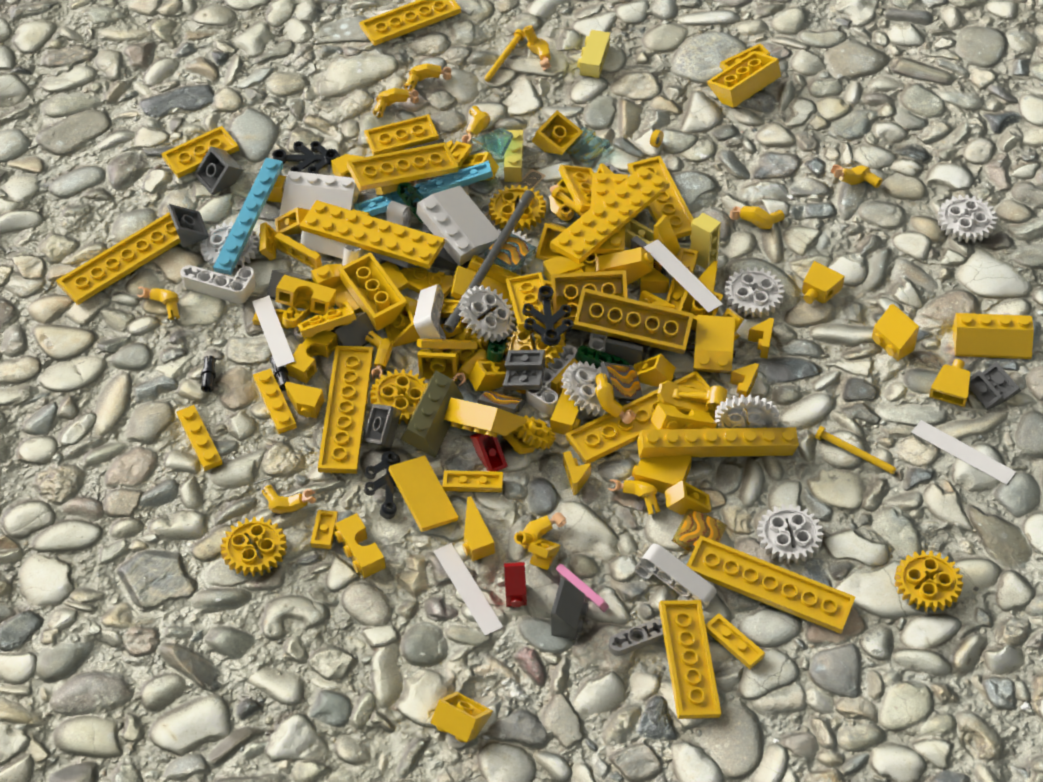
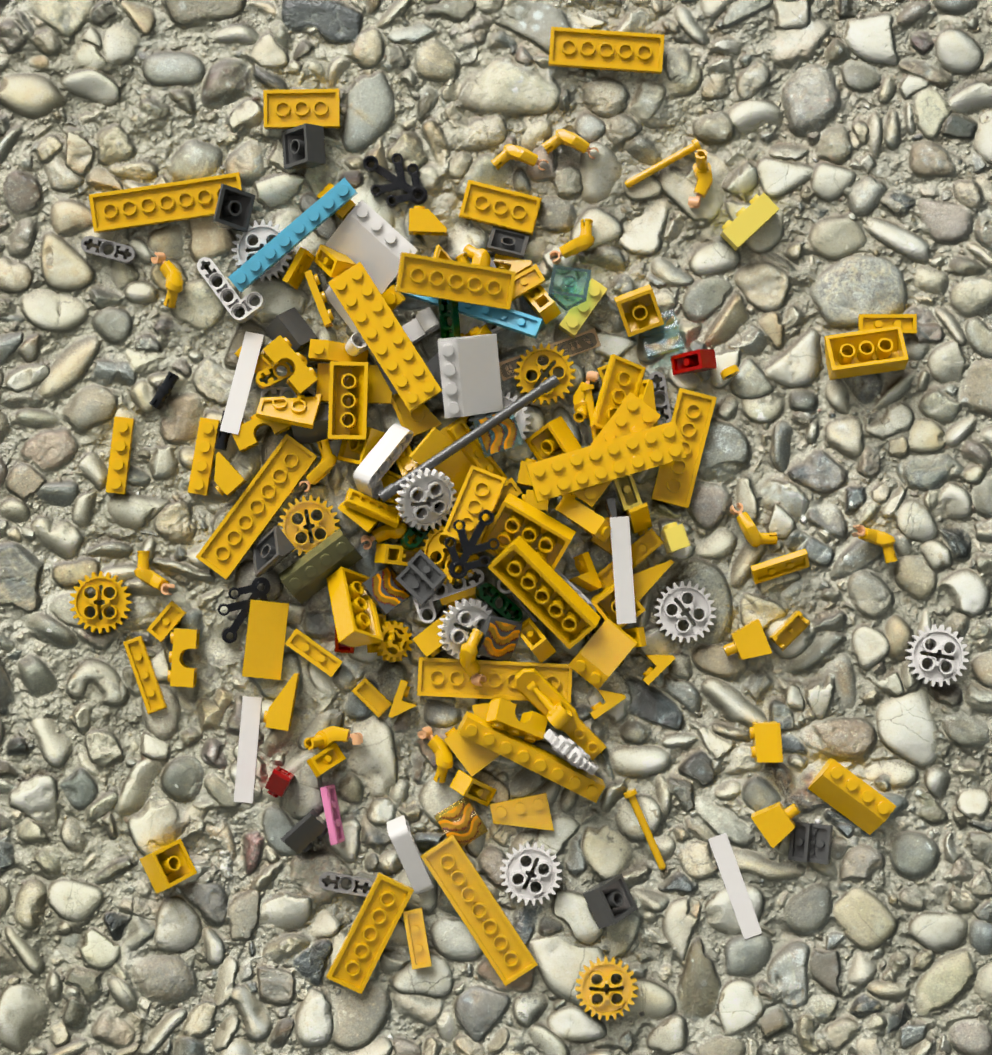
camera: 35 degrees right, 35 degrees up
none -> light grey beam [81,236,136,264]
none -> yellow tile [123,636,167,714]
none -> yellow tile [352,677,392,718]
none -> yellow wing [490,792,554,831]
none -> dark grey slope [583,873,638,929]
none -> red slope [671,349,717,375]
none -> yellow plate [750,549,810,584]
none -> yellow hinge [769,610,810,651]

